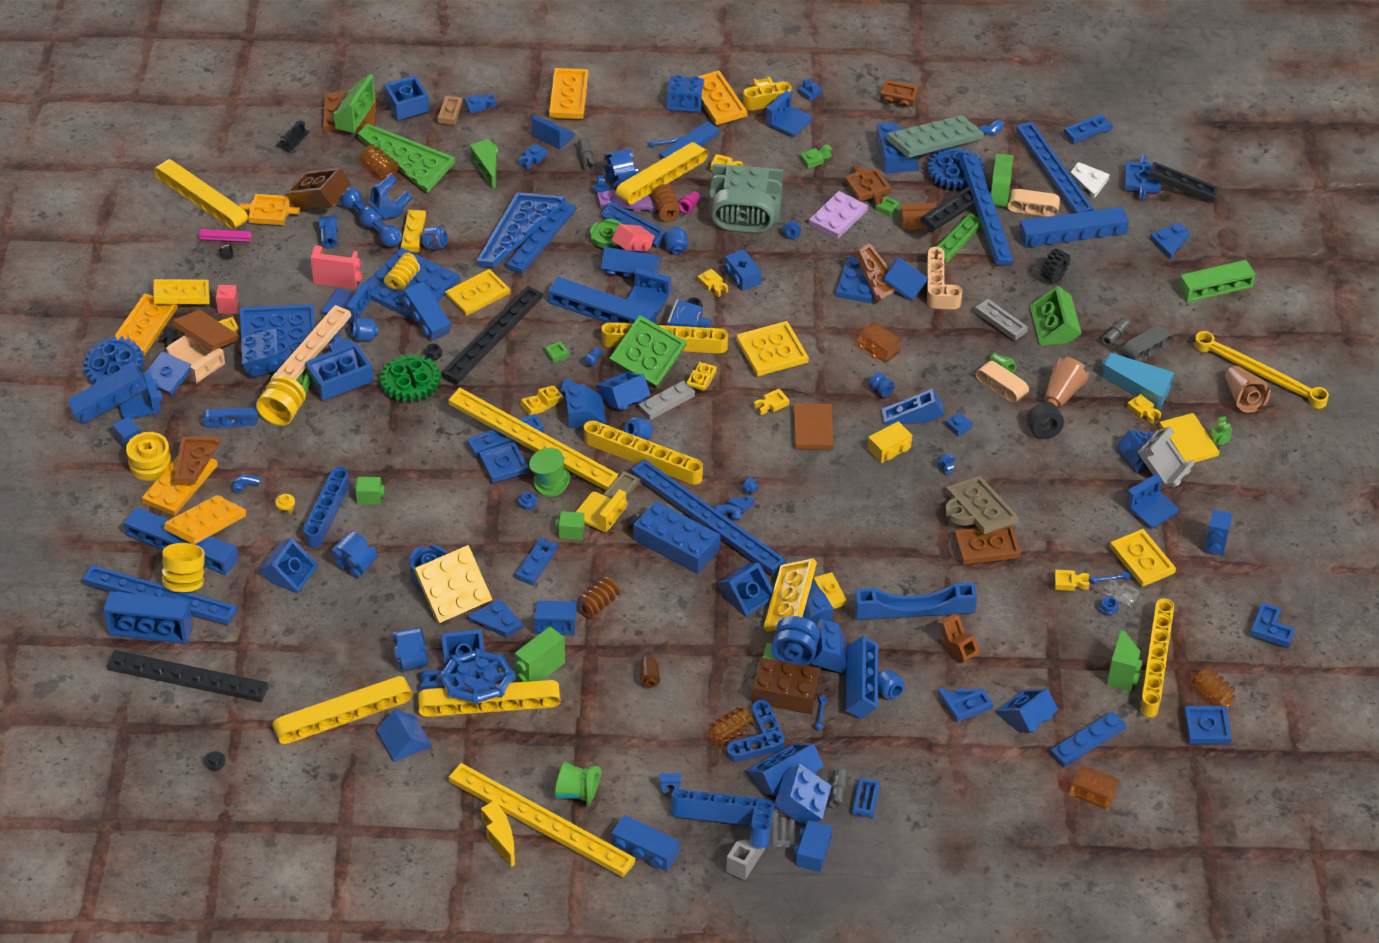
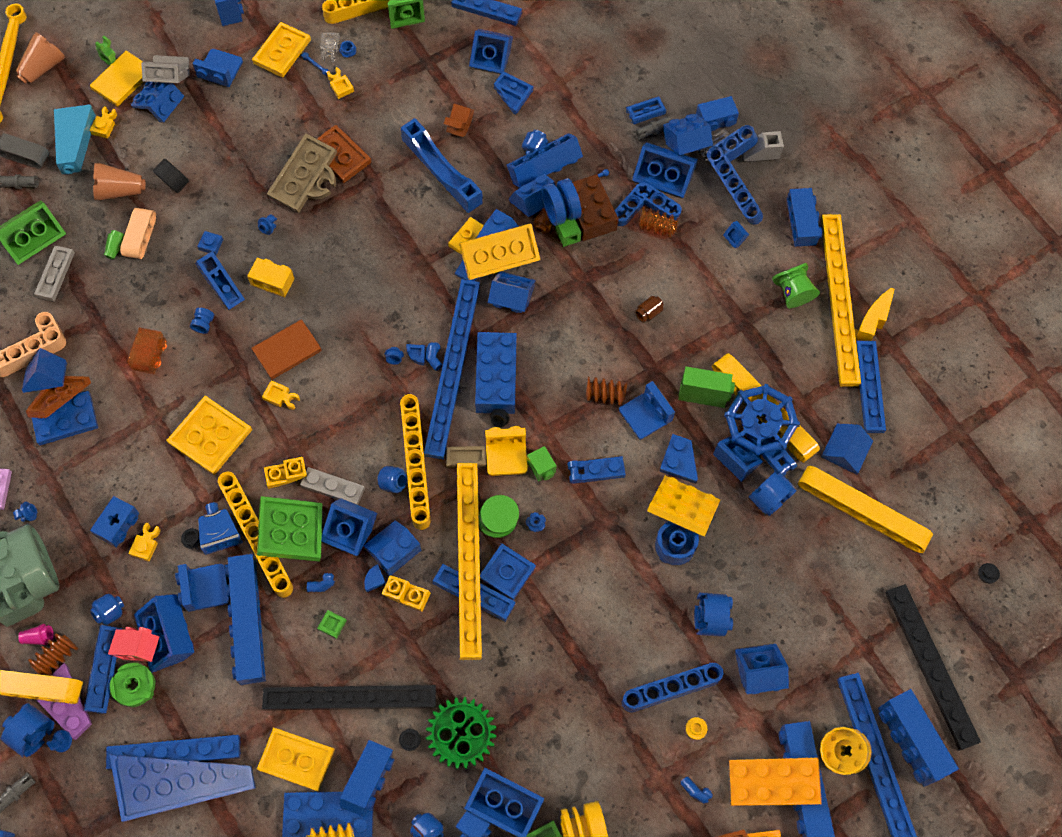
camera: 125 degrees left, 20 degrees up
bright green brick [356,477,385,505] -> none
none -> blue plate [856,341,886,433]

